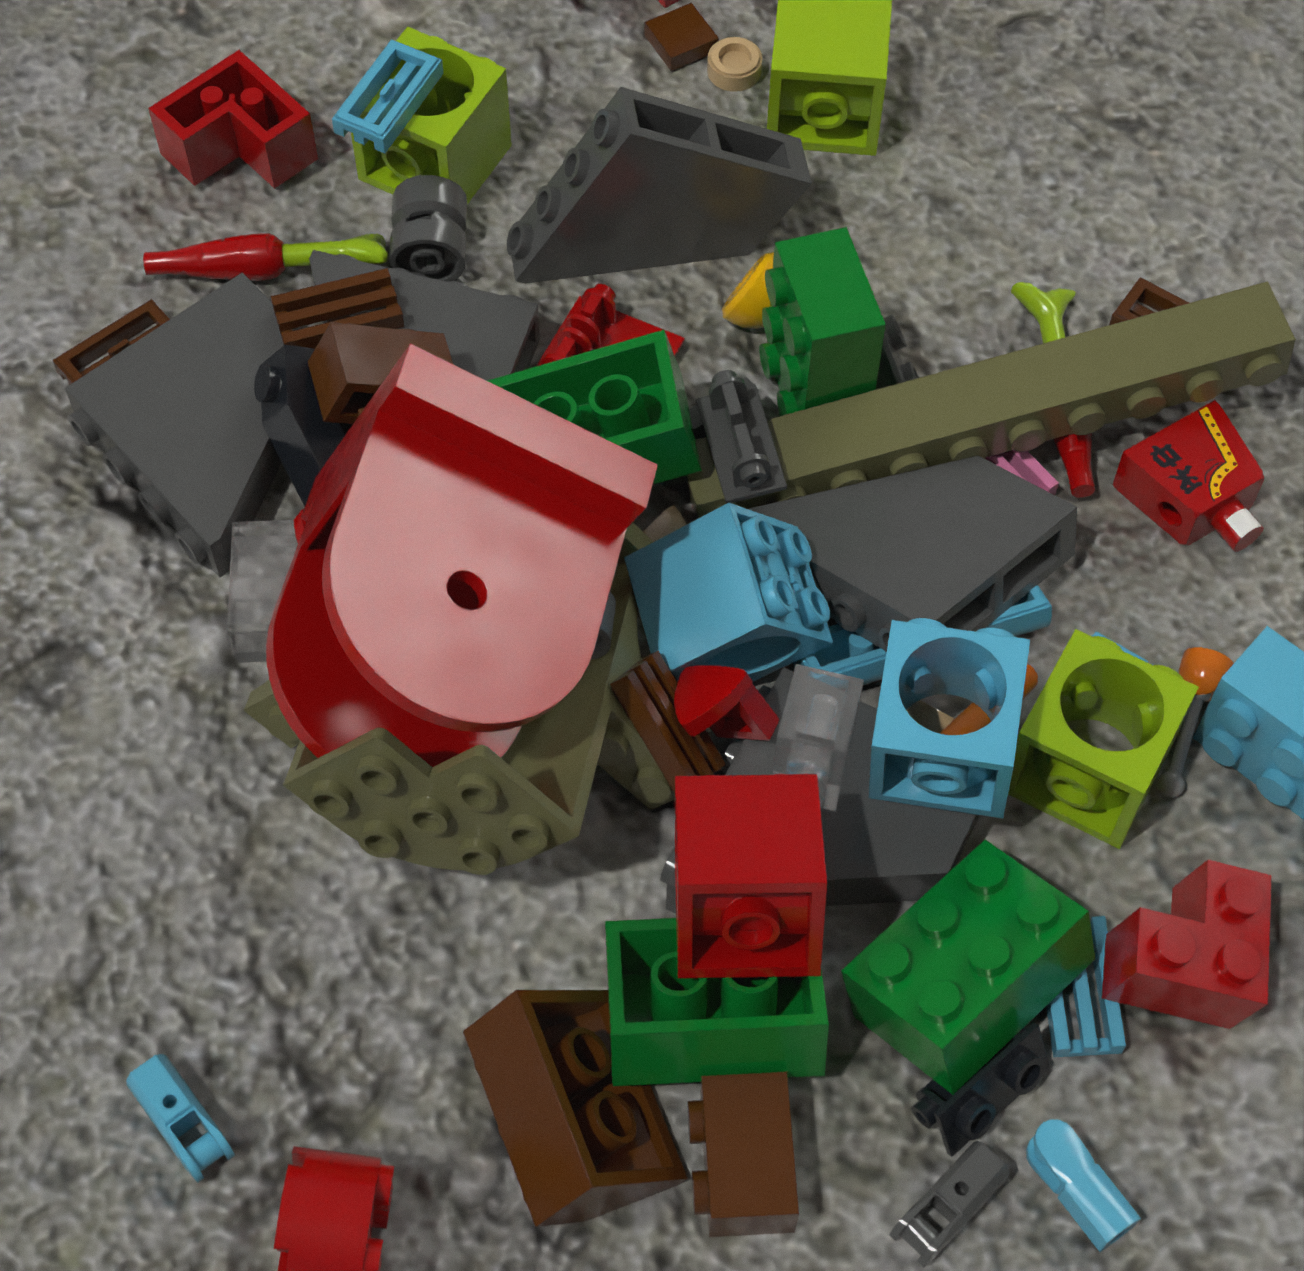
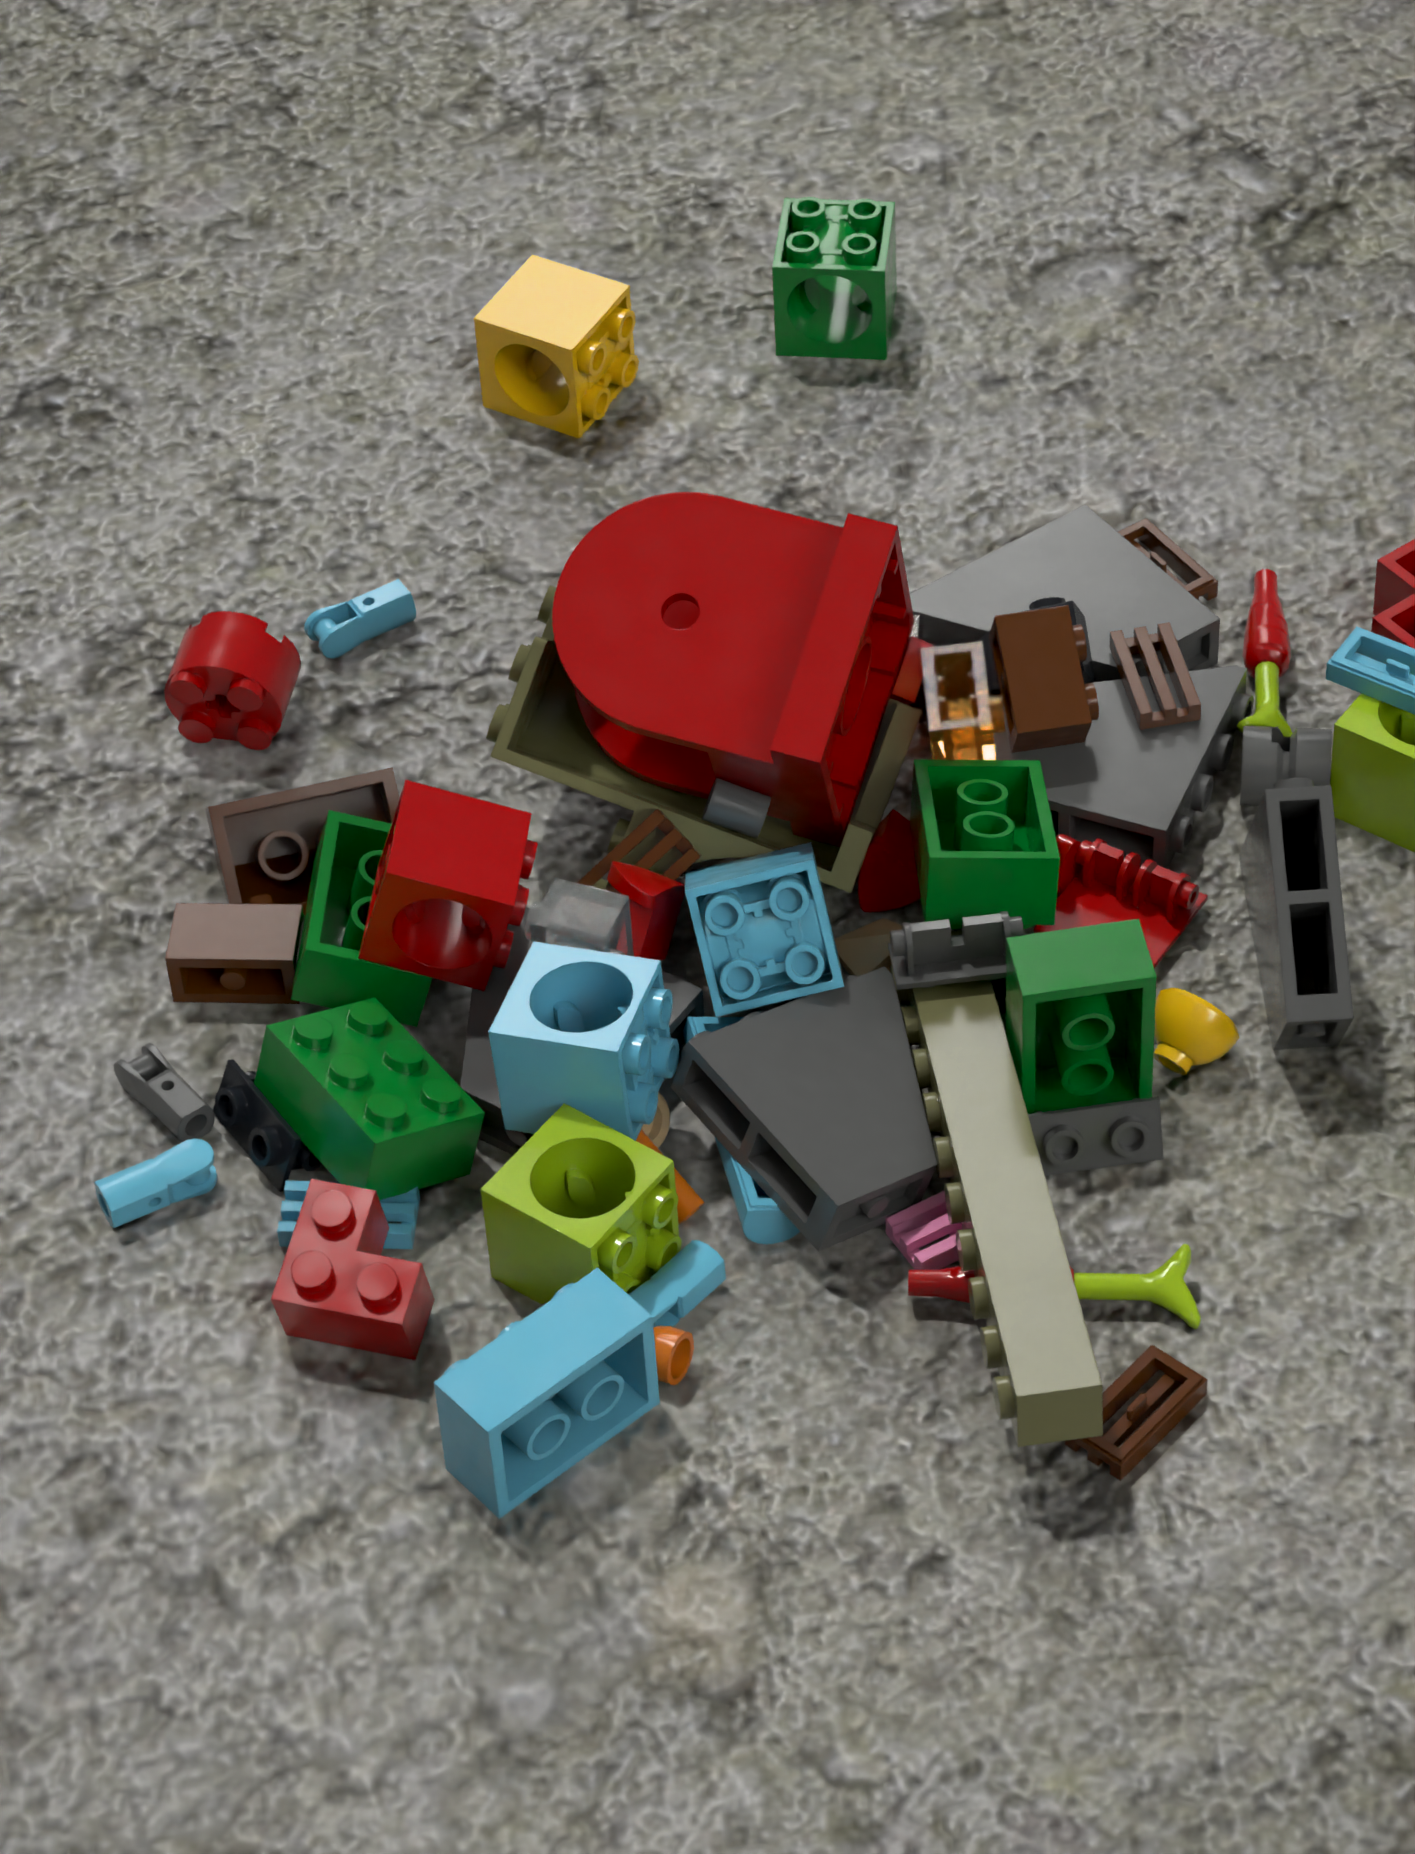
camera: 100 degrees right, 15 degrees down
red torso [1112,400,1264,552] -> none

